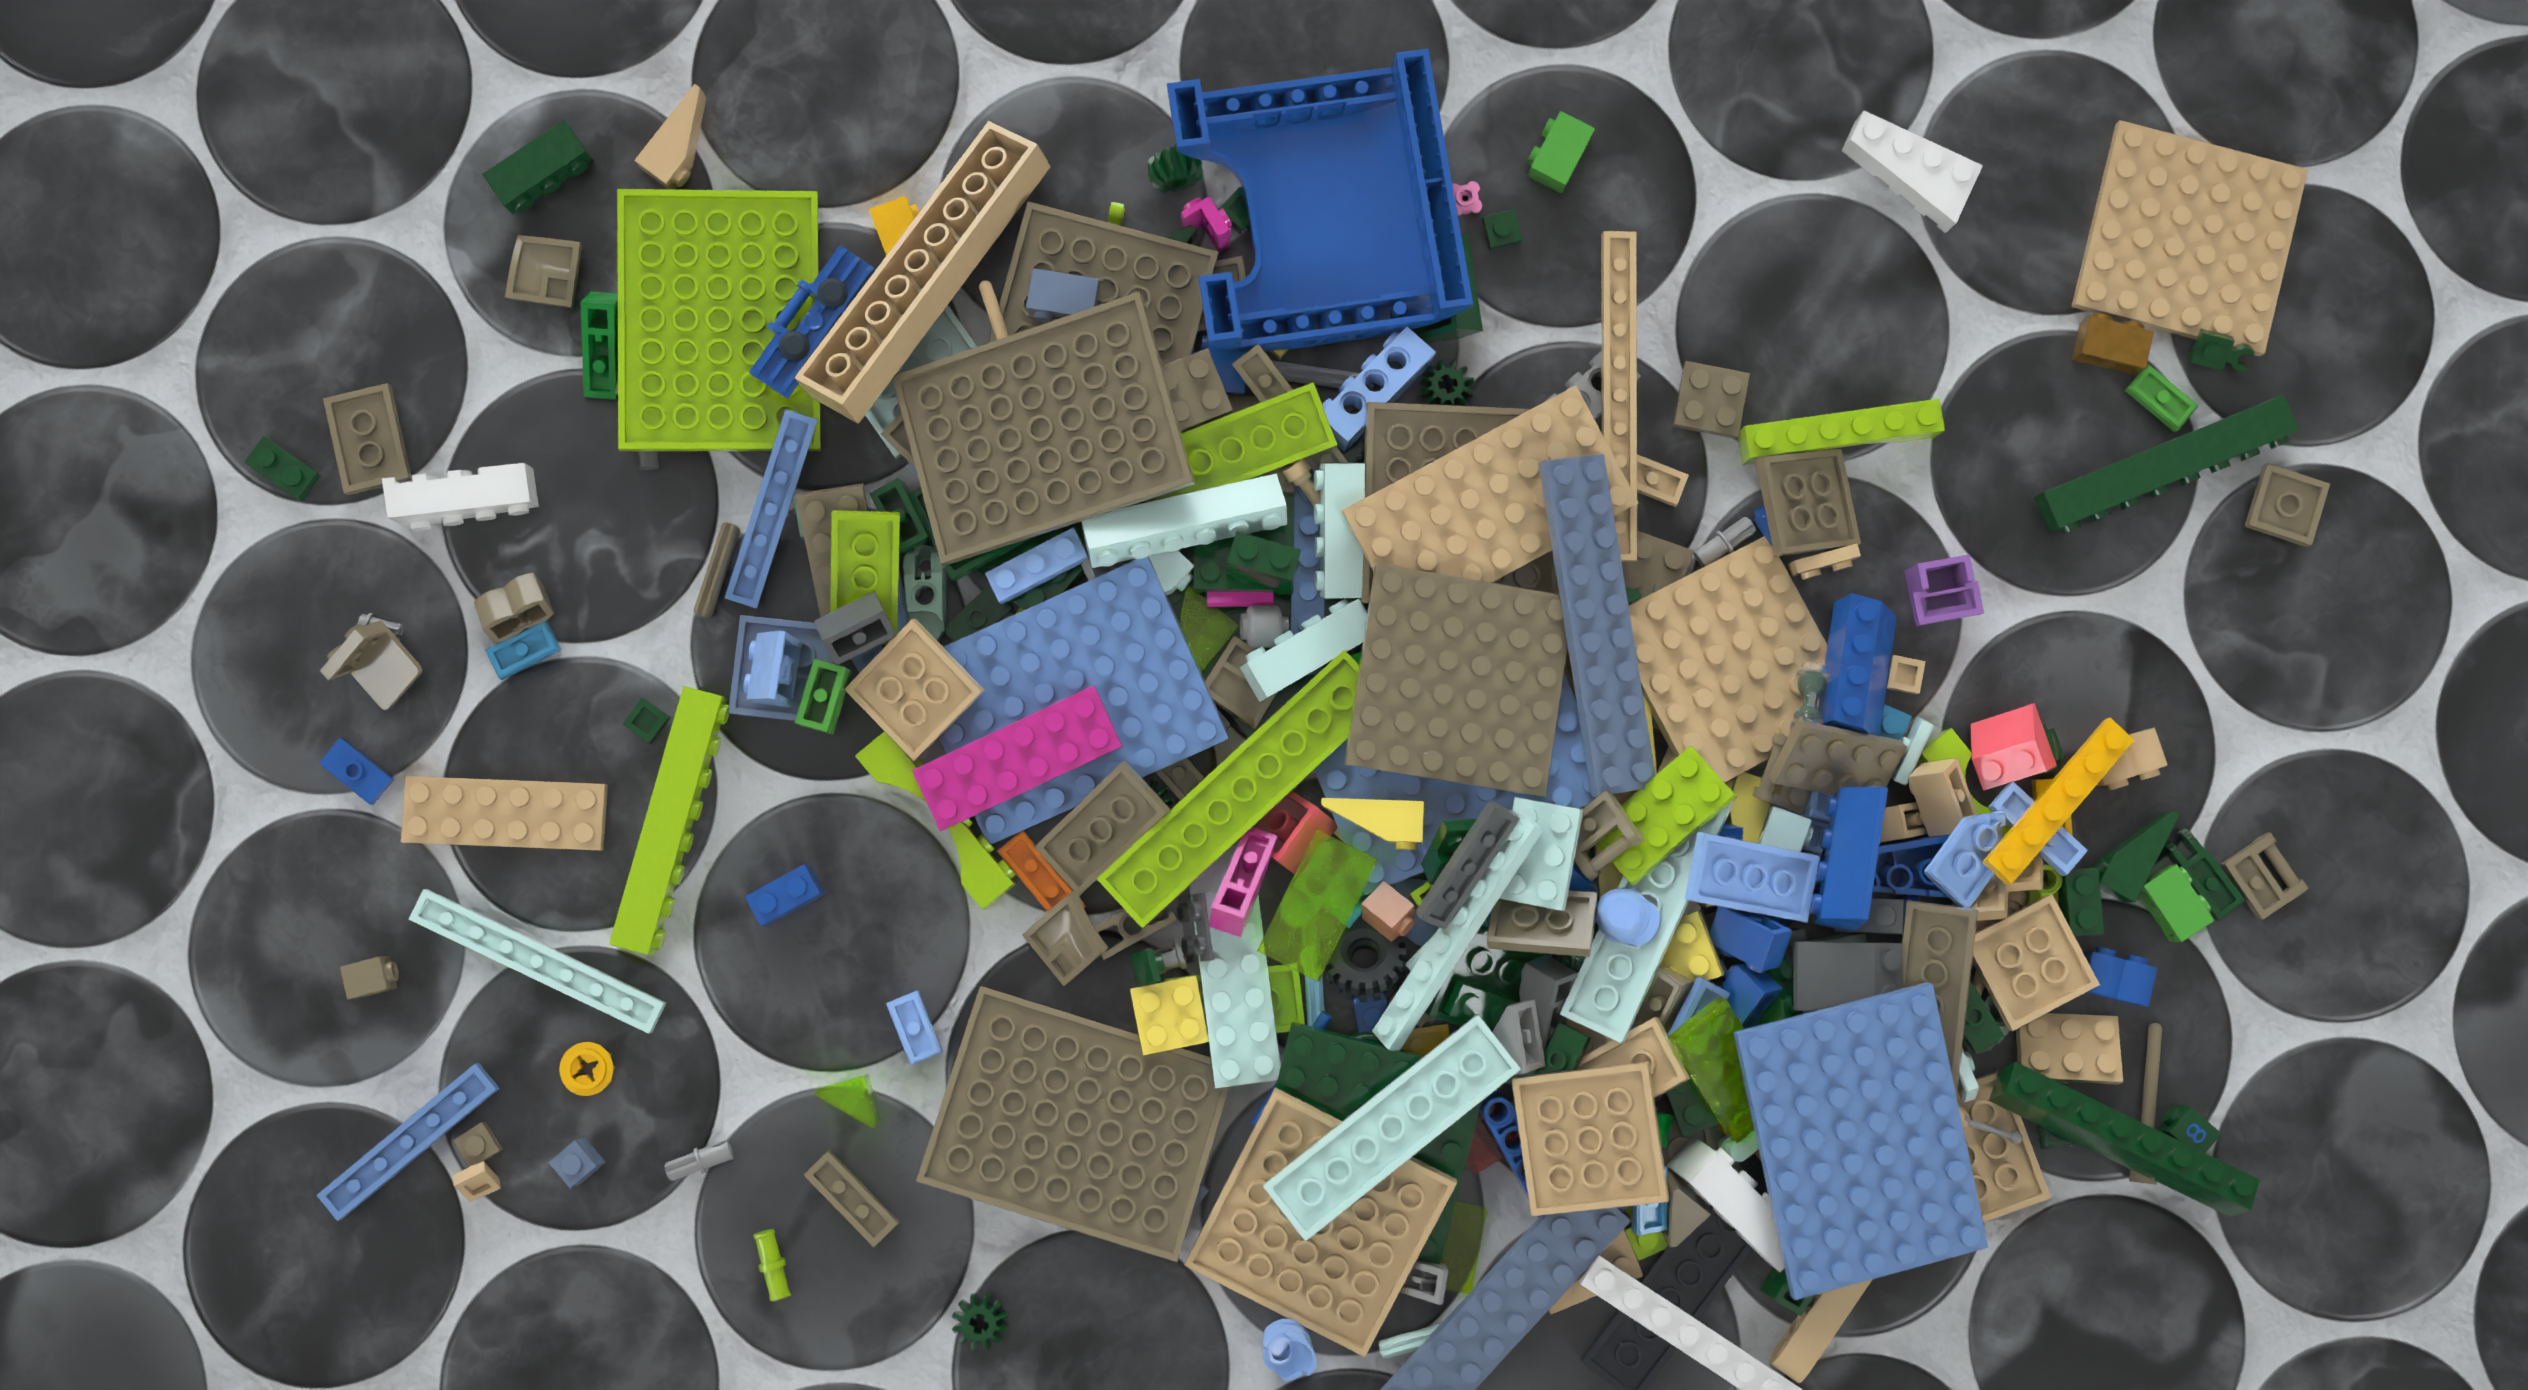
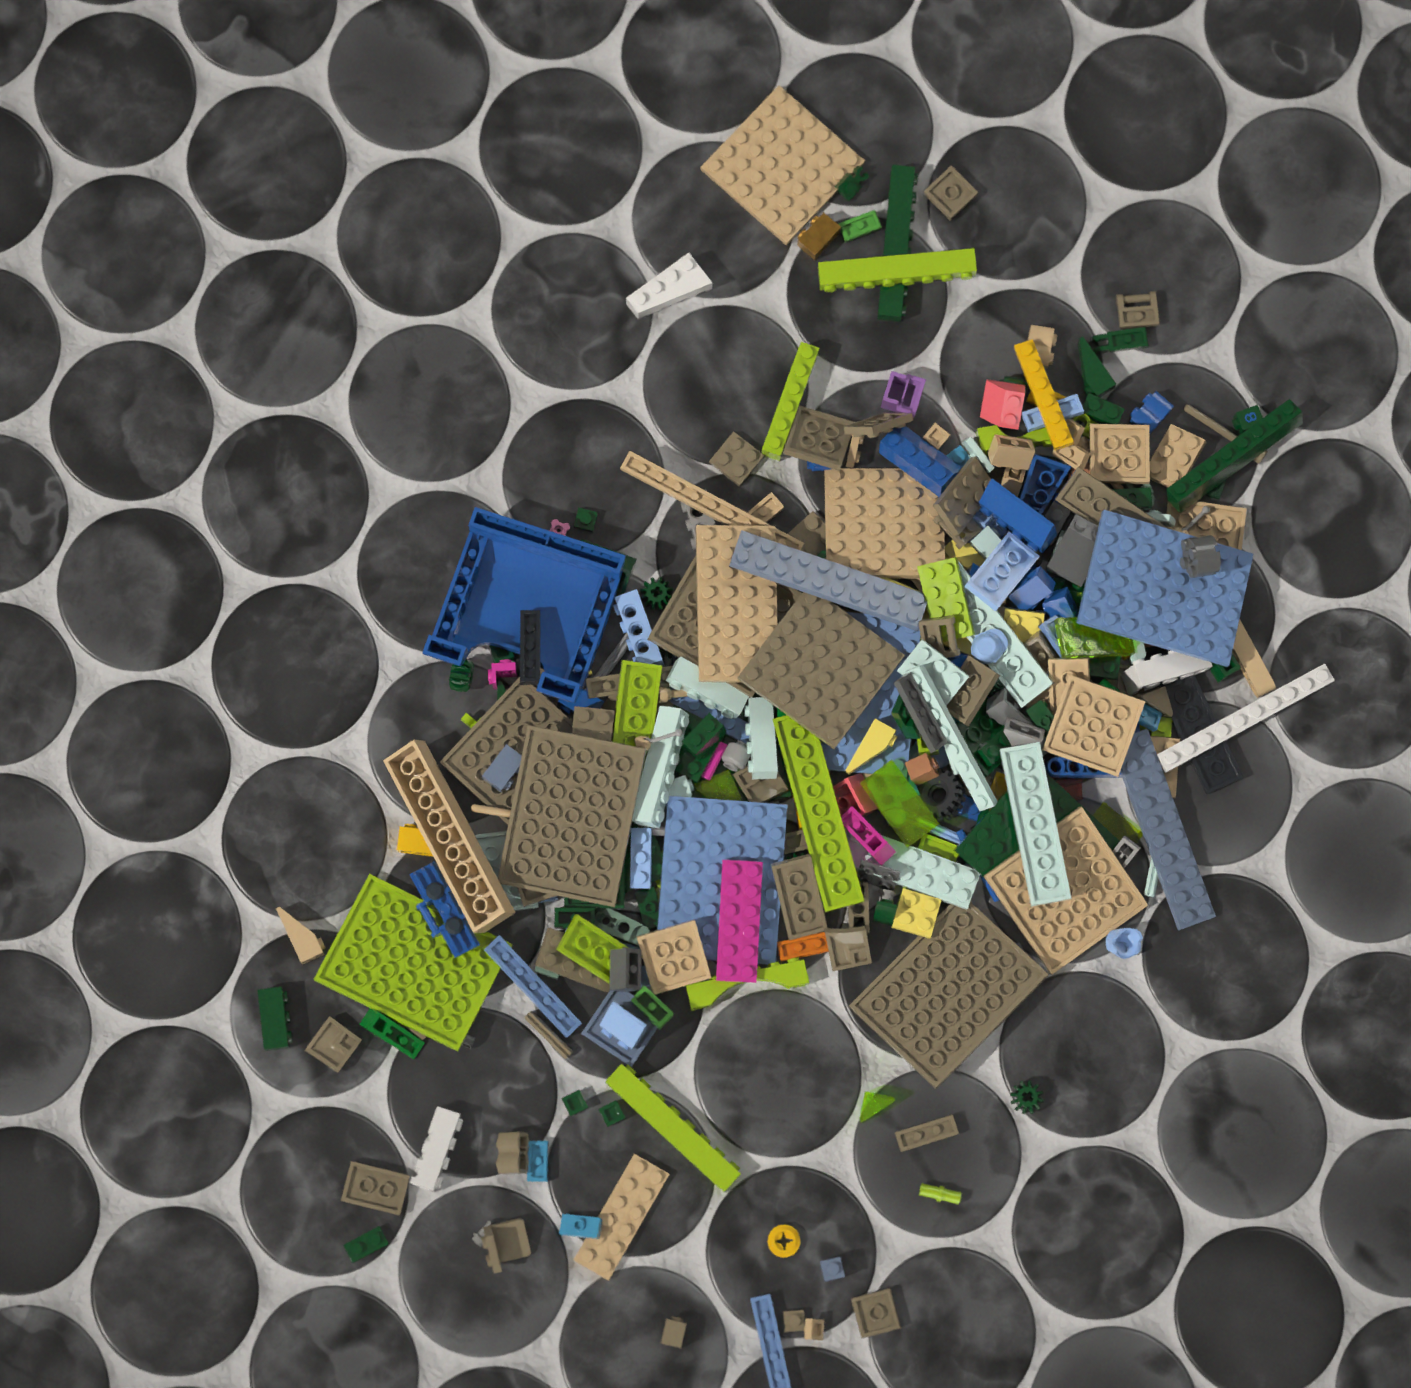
camera: 60 degrees left, 5 degrees down
blue plate [319,738,394,805] -> none
light aqua plate [409,889,666,1034] -> none
light grey axle [665,1139,734,1181] -> none
blue brick [745,864,826,926] -> none
light blue plate [886,990,943,1065] -> none
bright green brick [1526,111,1595,194] -> none
light grey axle [1693,517,1756,567] -> none
clear piece [1790,663,1831,731] -> none
light blue tile [1924,811,2006,908] -> none
bright green brick [2139,864,2215,942] -> none
none -> black plate [520,610,540,685]
none -> dark azure plate [559,1214,603,1239]
none -> dark green plate [561,1090,588,1117]
none -> hinge [635,729,683,751]
none -> lime brick [818,248,977,292]
none -> dark tan plate [844,412,913,438]
none -> dark tan plate [851,1288,901,1338]
none -> dark grey brick [1180,535,1221,578]

